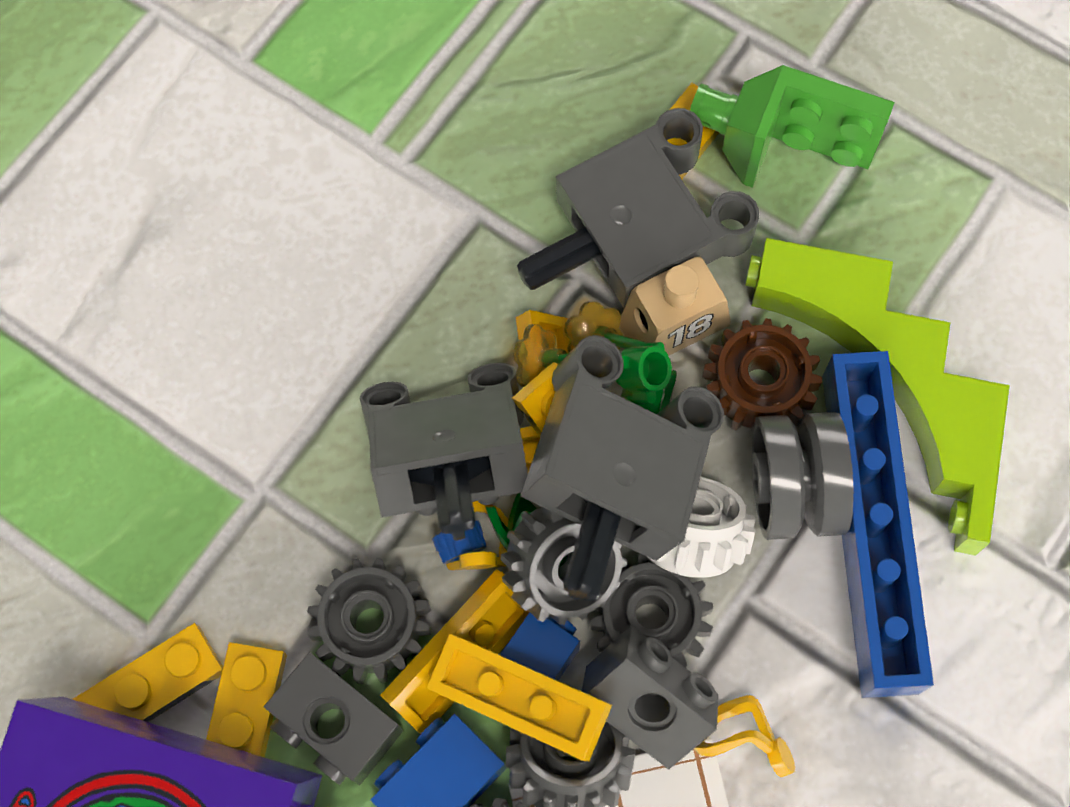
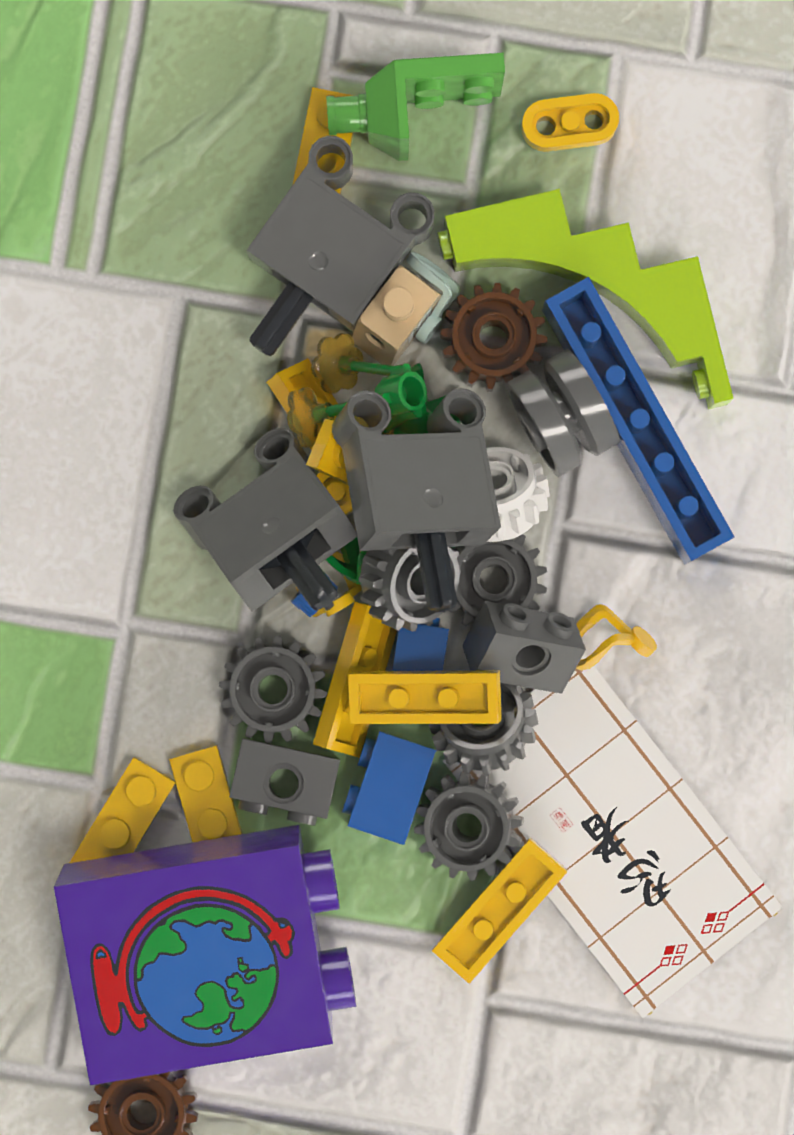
camera: 35 degrees left, 15 degrees up
none -> light aqua piece [406,251,461,344]
none -> yellow plate [521,93,619,152]

